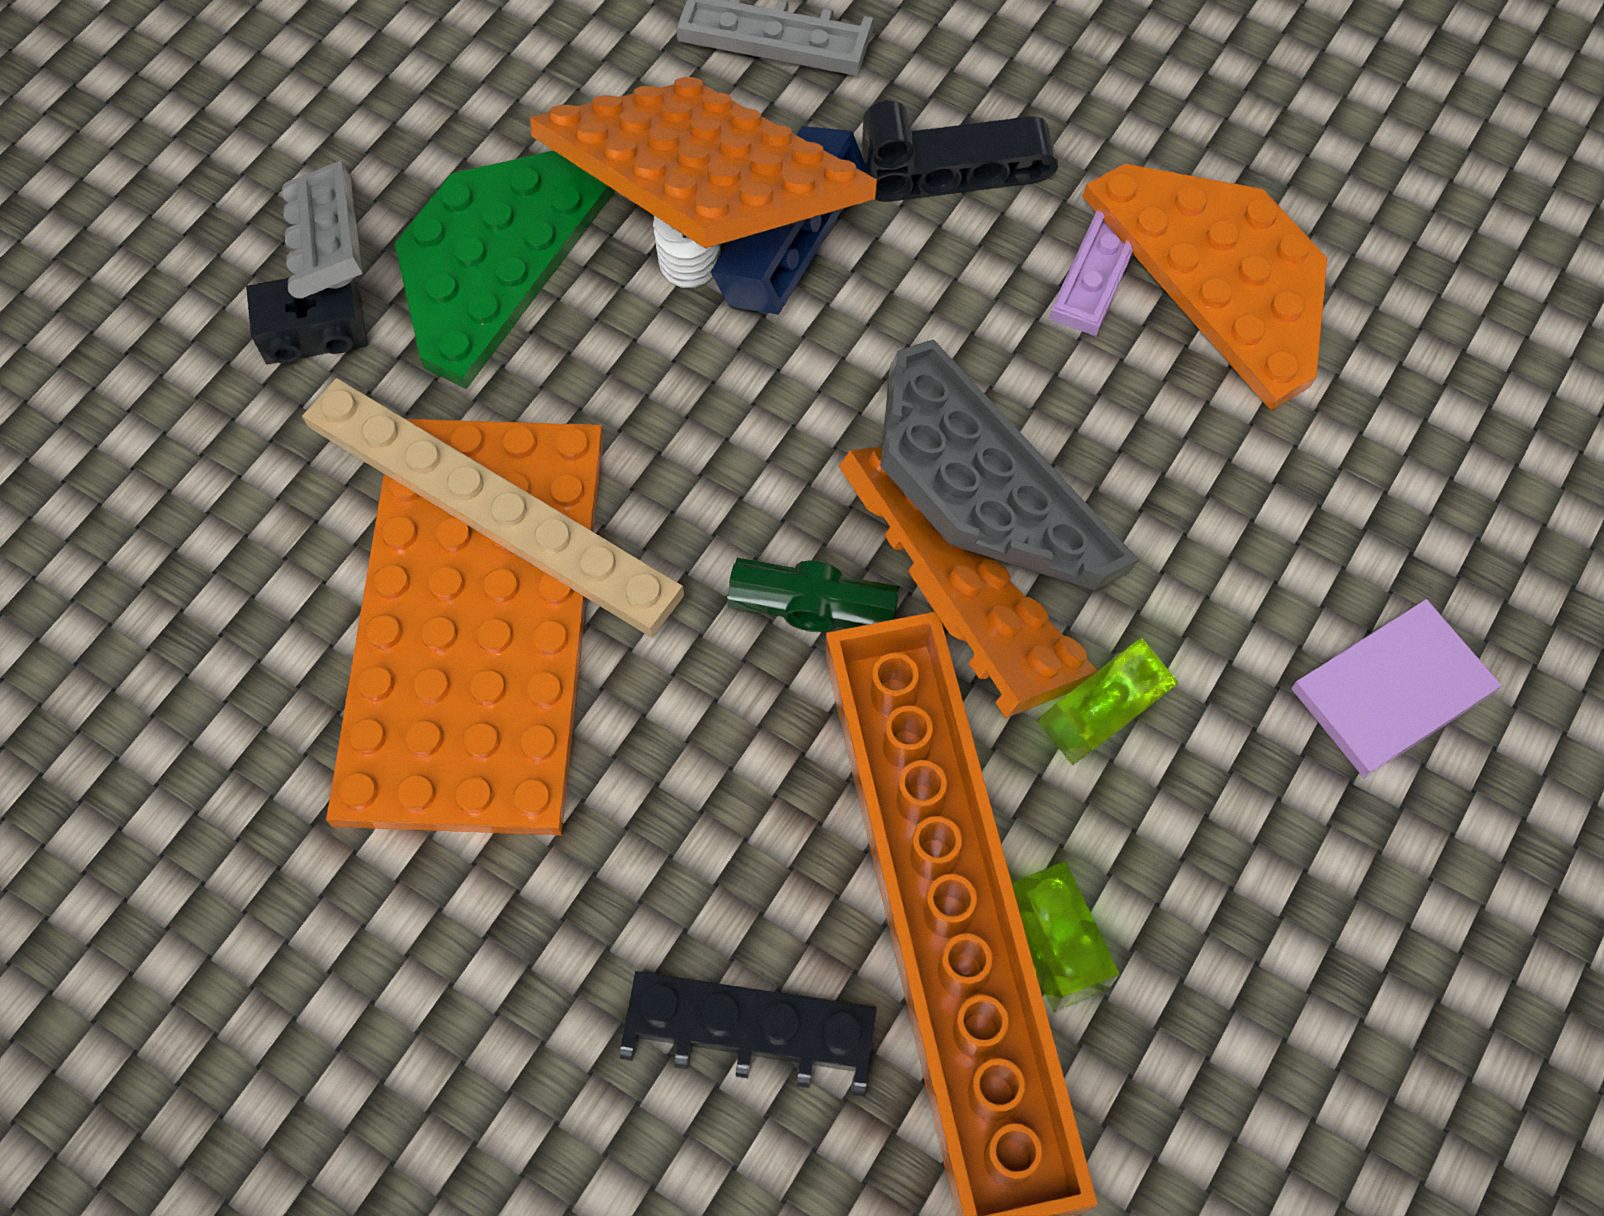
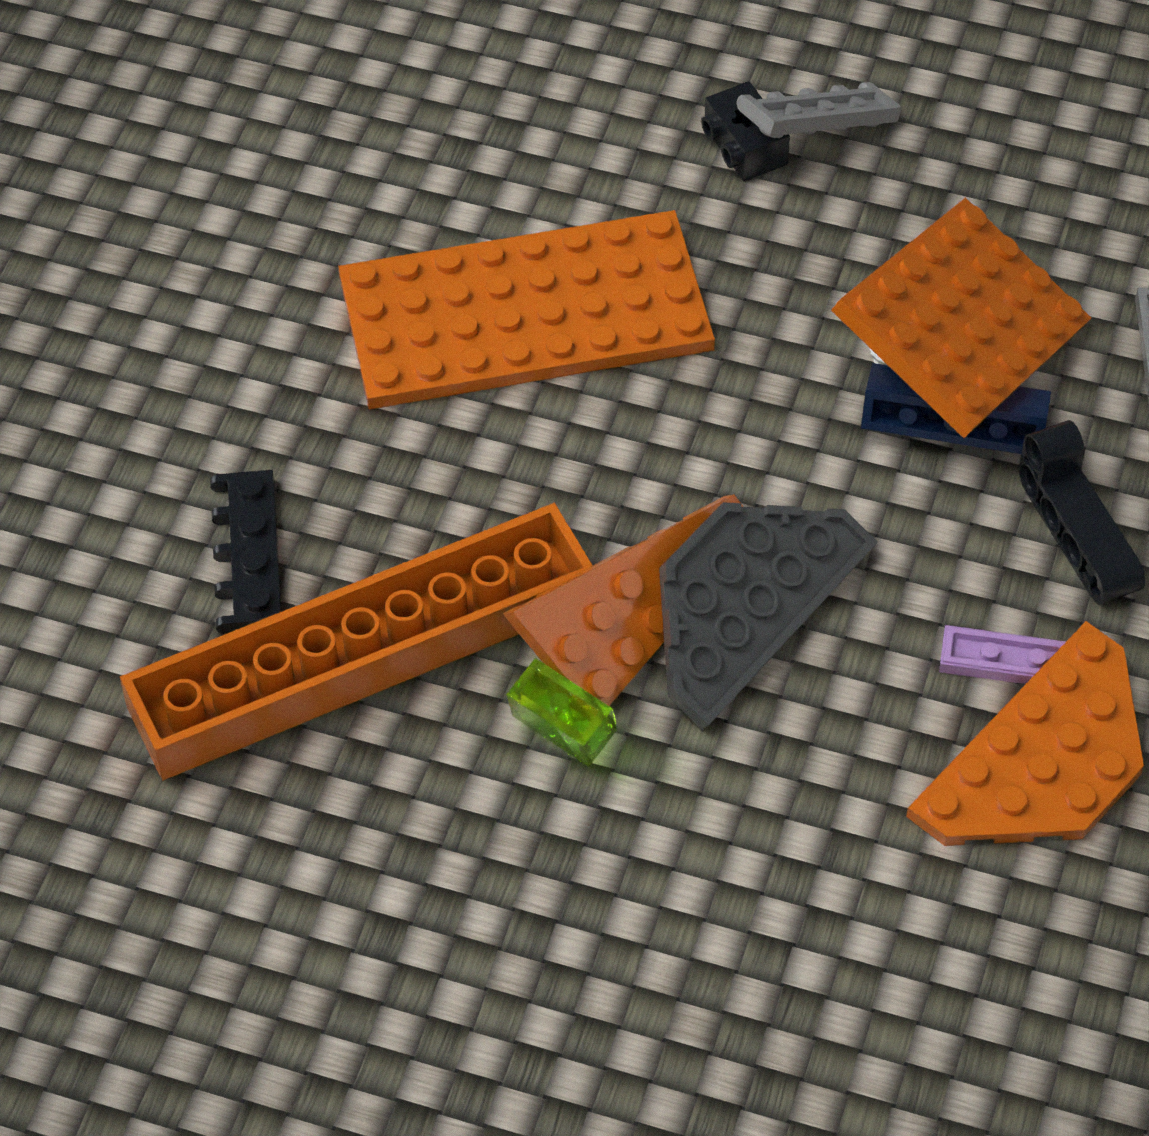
camera: 75 degrees right, 10 degrees down
tan plate [302,378,684,638] -> none
green plate [395,150,615,389] -> none
dark green piece [727,558,900,633] -> none
clear neon green brick [1012,861,1120,1013] -> none
lavender tile [1291,599,1502,779] -> none

